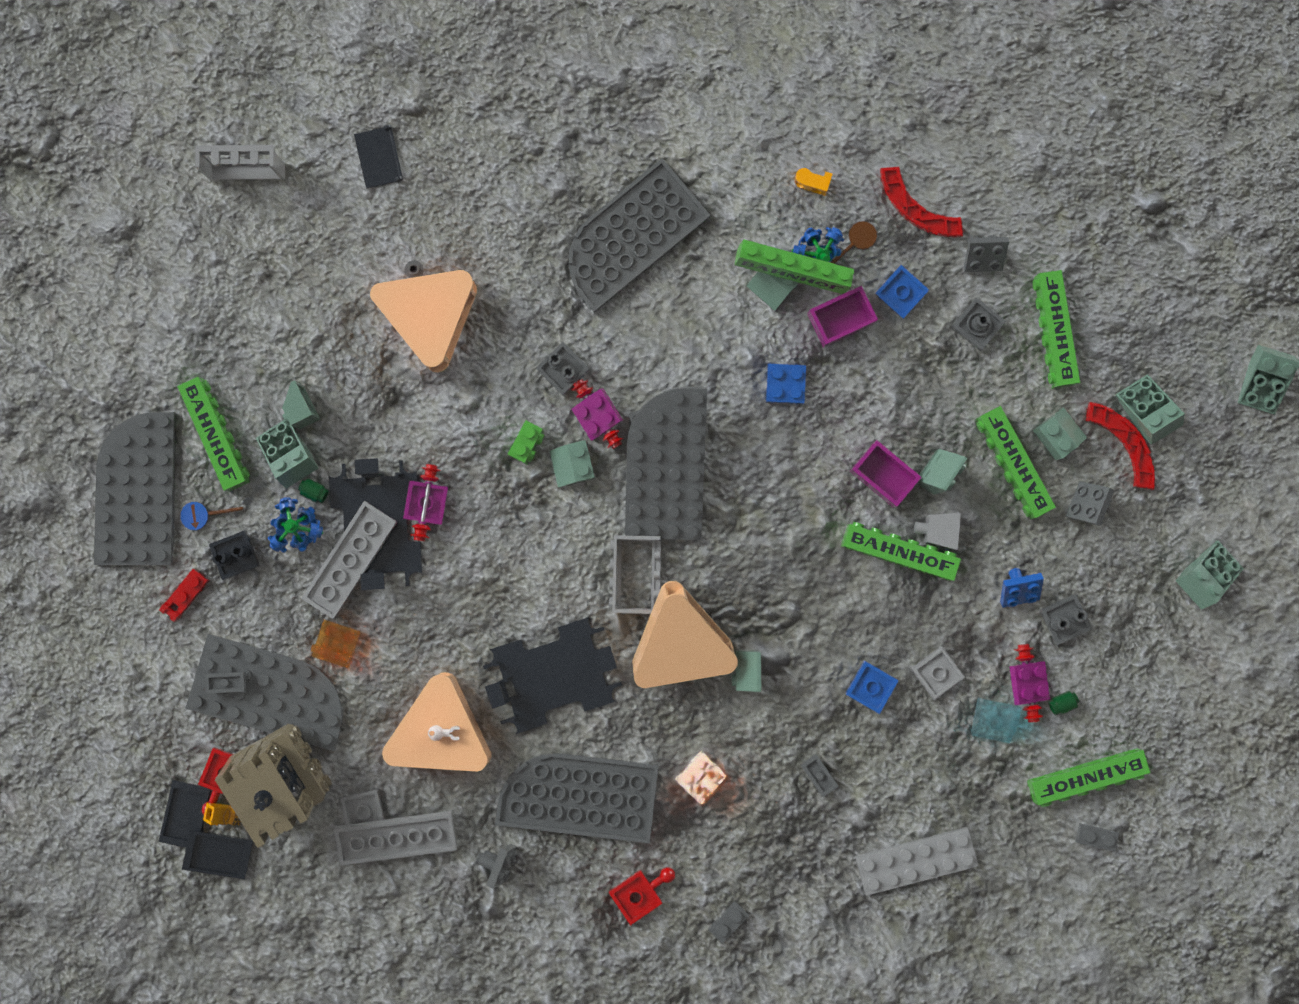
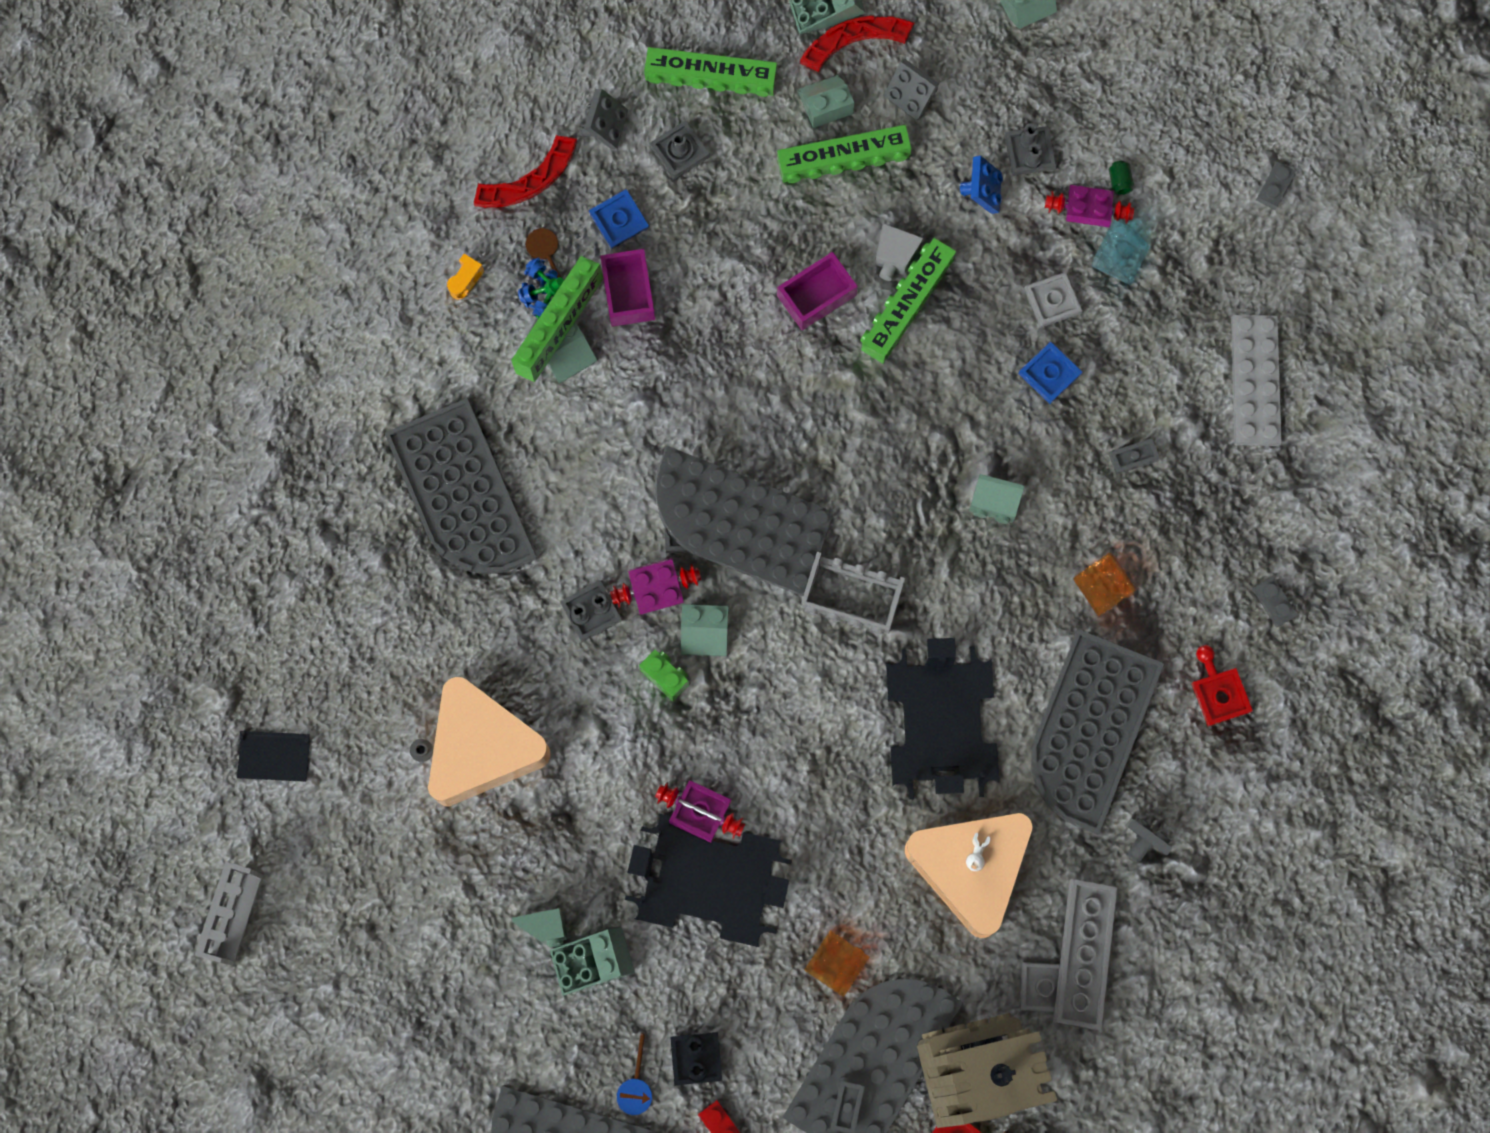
camera: 70 degrees left, 10 degrees down
bright green brick [177,377,250,492] -> none
blue plant [268,497,323,553] -> none
dark green brick [298,478,329,503] -> none
light grey plate [301,501,397,619] -> none
light nougat brick [632,581,738,688] -> none
blue plate [766,364,806,404] -> none
sand green slope [917,449,967,495] -> none
bright green brick [1027,748,1150,807] -> none

